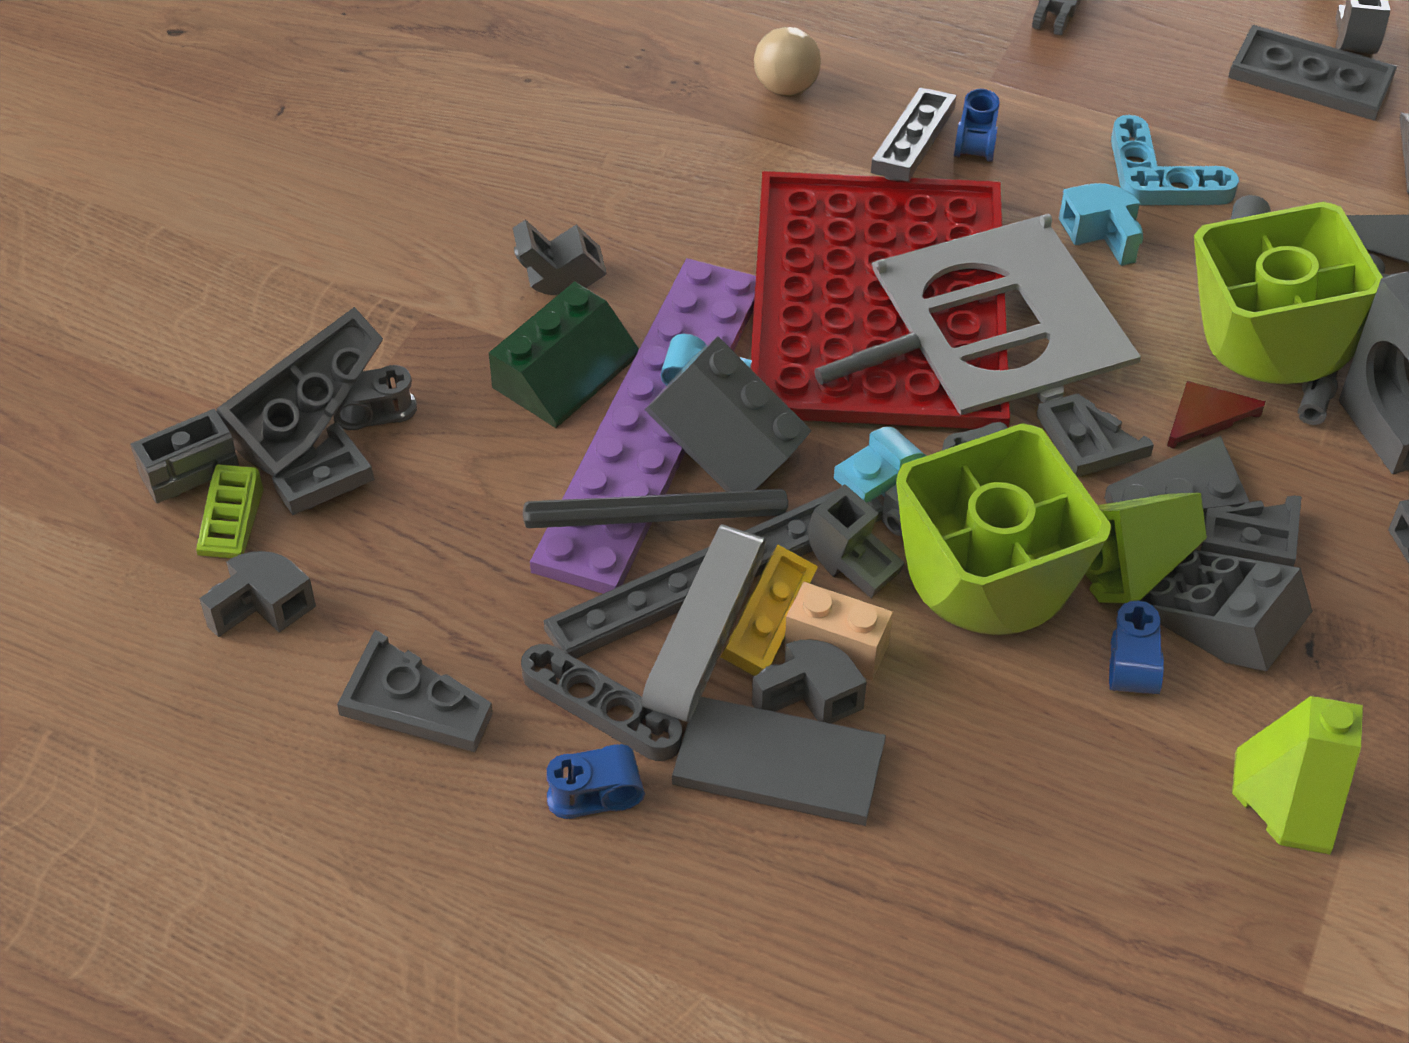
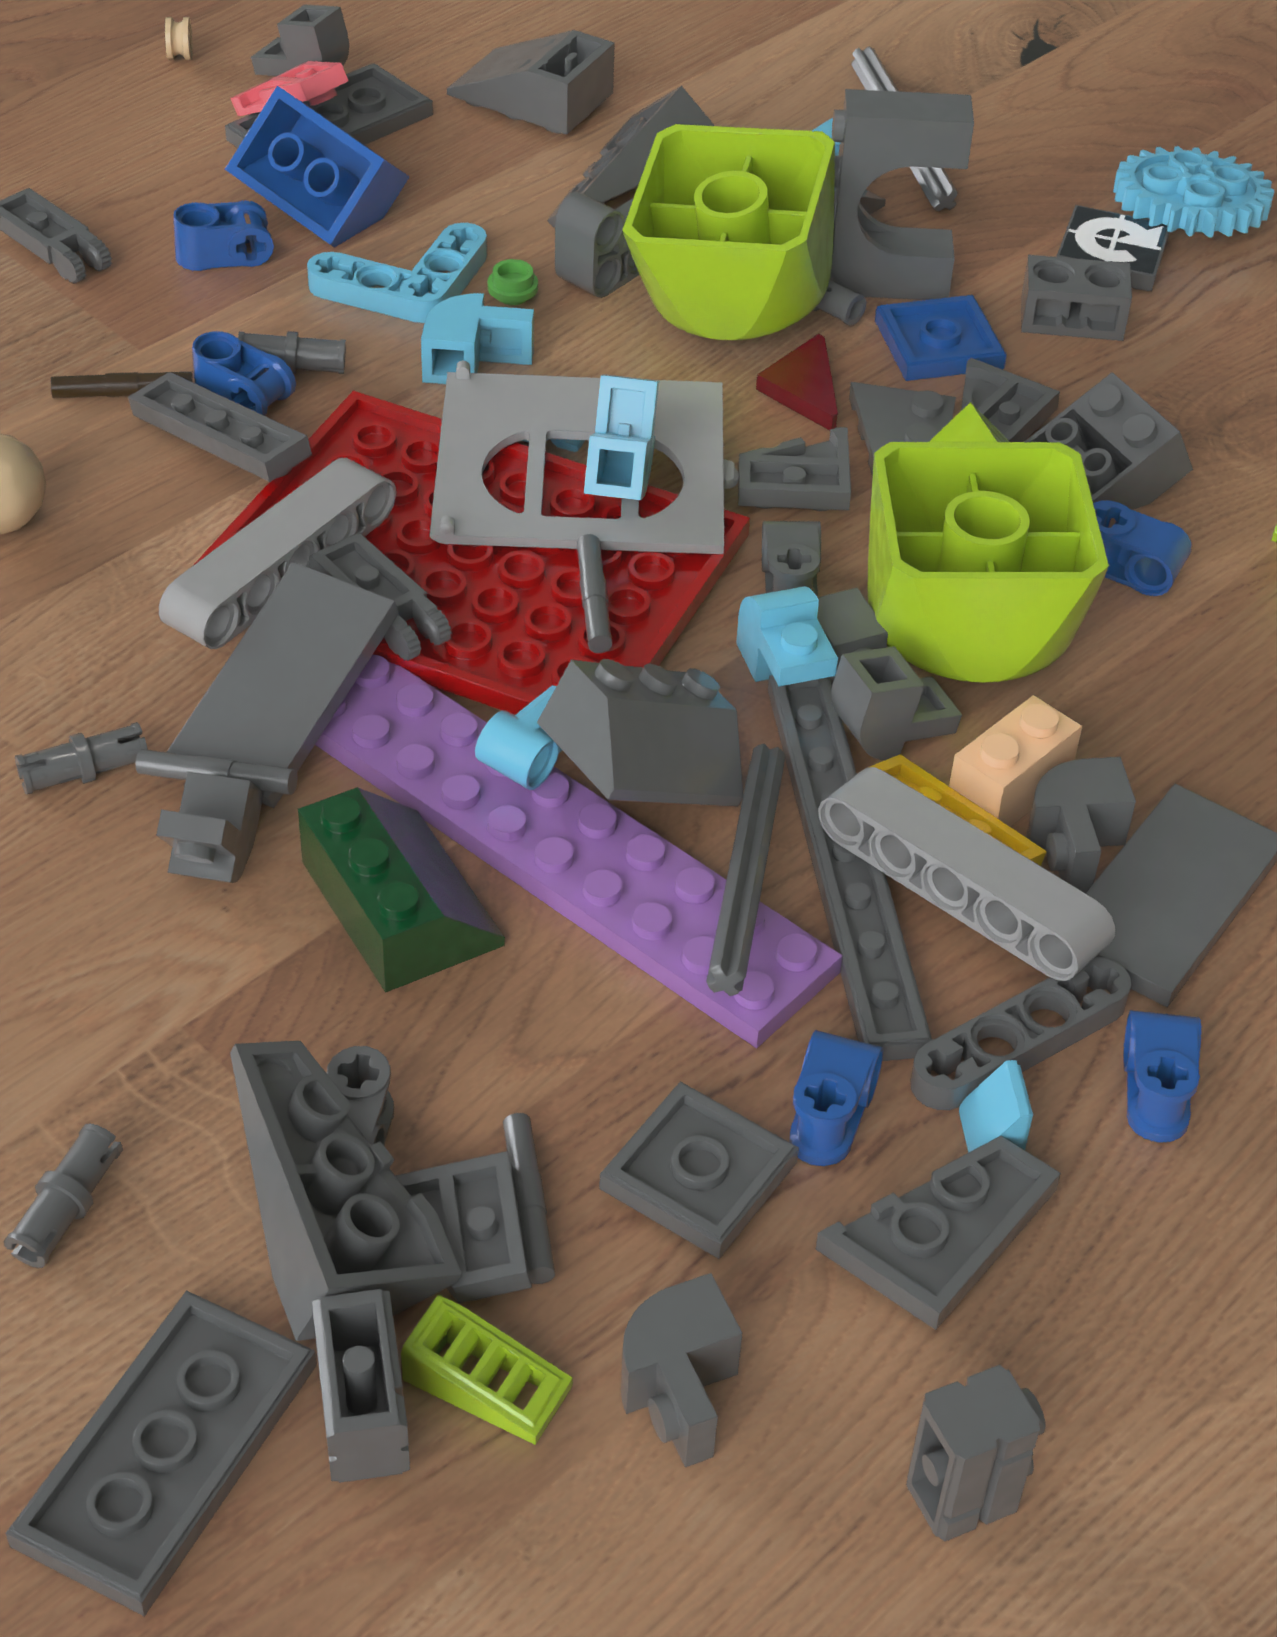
camera: 70 degrees left, 5 degrees down
none -> dark grey pin [4,1124,123,1268]
none -> dark grey tile [6,1290,317,1617]
none -> dark grey pin [15,722,148,795]
none -> dark brown piece [51,371,194,398]
none -> dark grey piece [135,749,298,795]
none -> light grey beam [159,458,396,649]
none -> dark grey tile [167,562,399,808]
none -> blue piece [173,200,274,271]
none -> blue slope [225,85,410,247]
none -> coral wing [230,61,349,116]
none -> dark grey pin [238,331,346,374]
none -> dark grey hinge [309,532,452,661]
none -> bright green plate [487,259,538,305]
none -> dark grey piece [503,1113,555,1284]
none -> medium azure brick [584,374,659,500]
none -> dark grey plate [599,1081,799,1259]
none -> blue piece [789,1030,884,1166]
none -> blue tile [875,295,1007,381]
none -> dark grey brick [906,1365,1046,1541]
none -> medium azure slope [959,1060,1033,1153]

